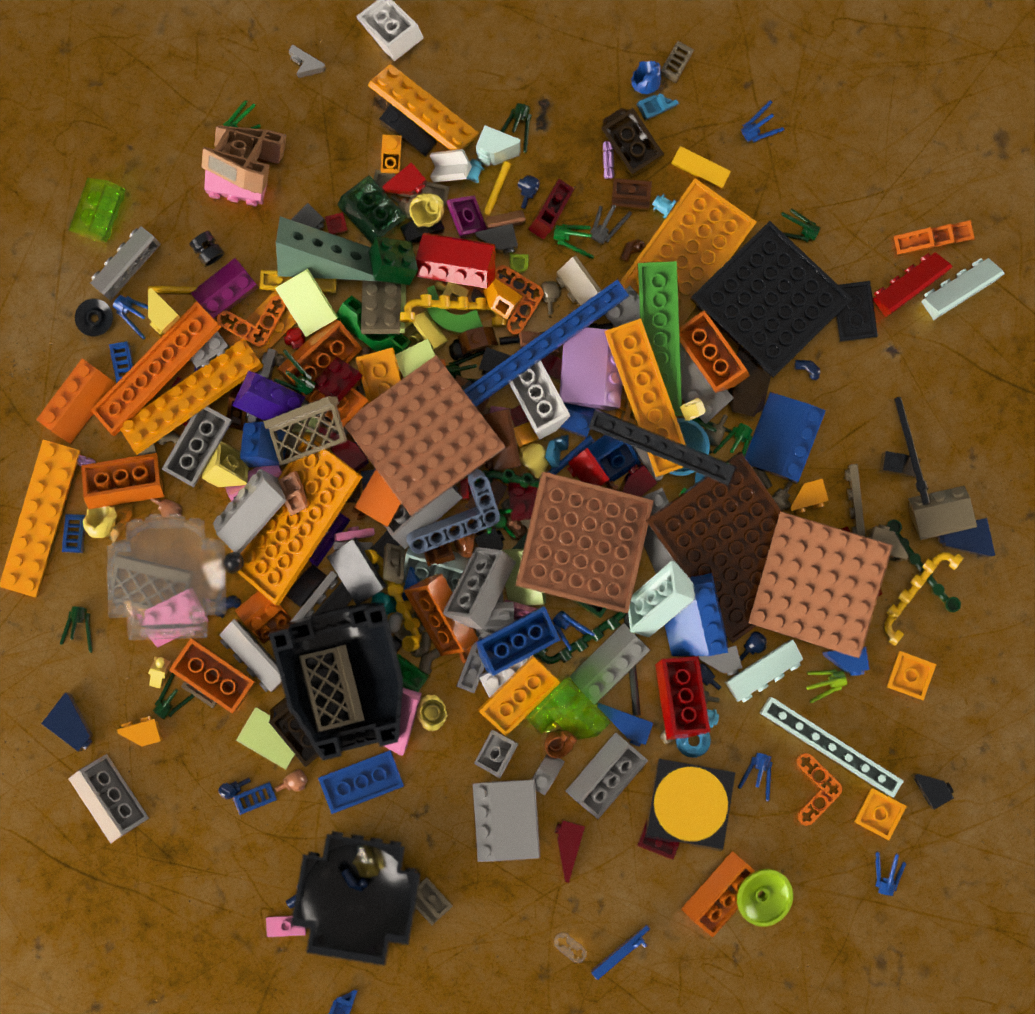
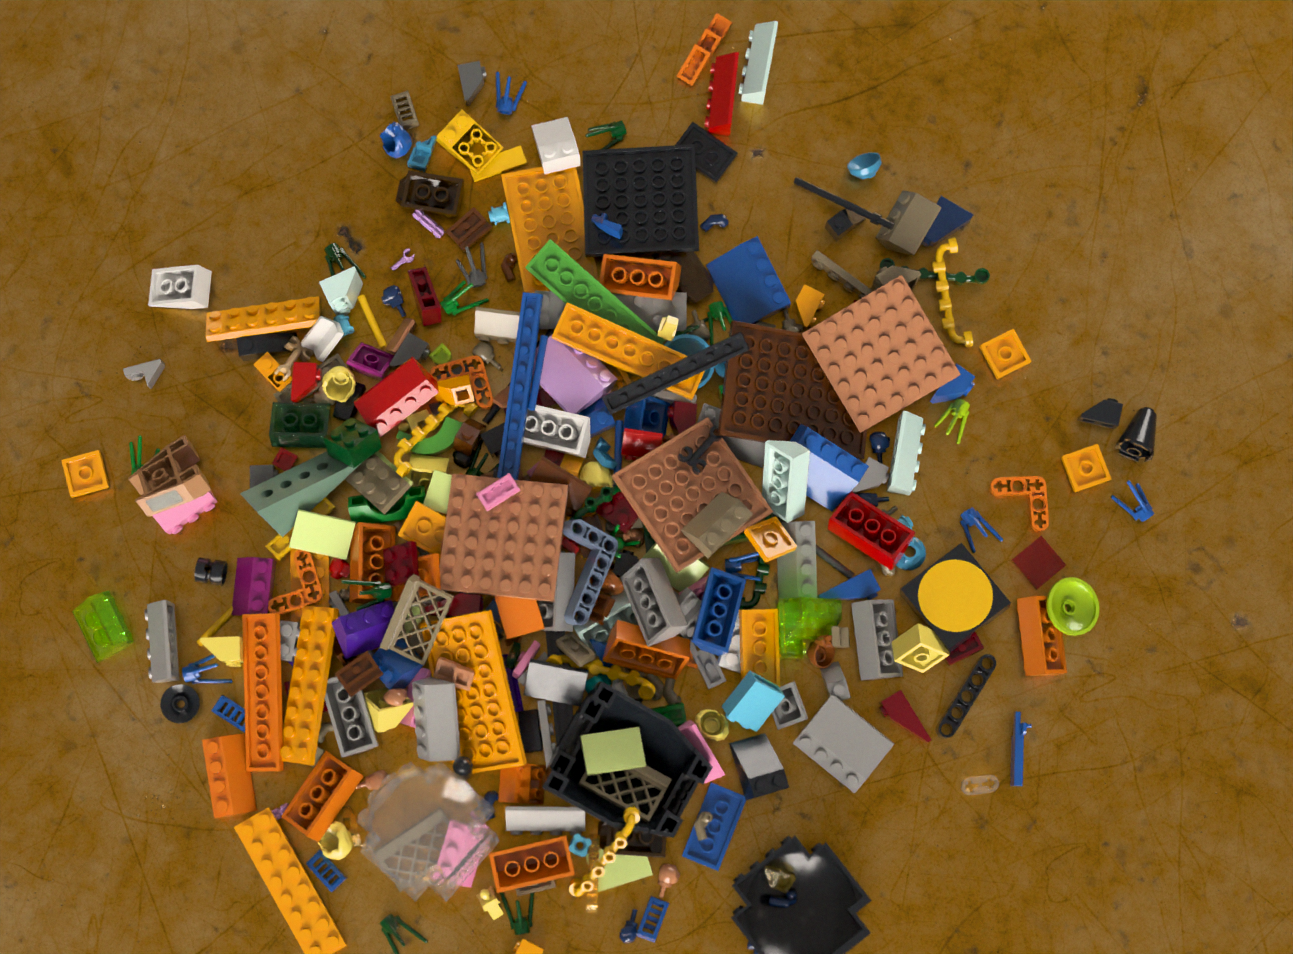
camera: 50 degrees left, 5 degrees down
dark tan plate [416,877,453,925] -> none
light aqua brick [759,697,903,798] -> none
none -> light orange plate [61,450,109,498]
none -> tan bar [274,336,314,381]
none -> reddish brown plate [334,651,384,697]
none -> nougat piece [383,688,408,706]
none -> lavender hand [391,249,414,271]
none -> yellow slope [436,109,504,175]
none -> dark grey slope [458,61,487,106]
none -> bright pink plate [477,473,521,511]
none -> clear green tile [506,642,521,670]
none -> blue bar [527,335,548,411]
none -> white slope [532,117,581,174]
none -> yellow bar [569,807,640,896]
none -> medium azure brick [569,834,592,857]
none -> yellowish green tile [580,727,646,775]
none -> clear yellow beam [587,834,600,913]
none -> blue slope [591,213,623,239]
none -> black bar [677,426,723,475]
none -> dark tan slope [681,492,753,558]
none -> dark tan arm [694,811,713,841]
none -> medium azure brick [722,671,785,732]
none -> black slope [729,733,789,800]
none -> light orange plate [744,516,797,563]
none -> dark tan slope [831,626,850,648]
none -> dark azure piece [847,153,882,179]
none -> light yellow slope [892,624,950,673]
none -> black beam [936,654,997,739]
none -> clear red tile [1011,536,1066,590]
none -> black cone [1115,407,1157,462]

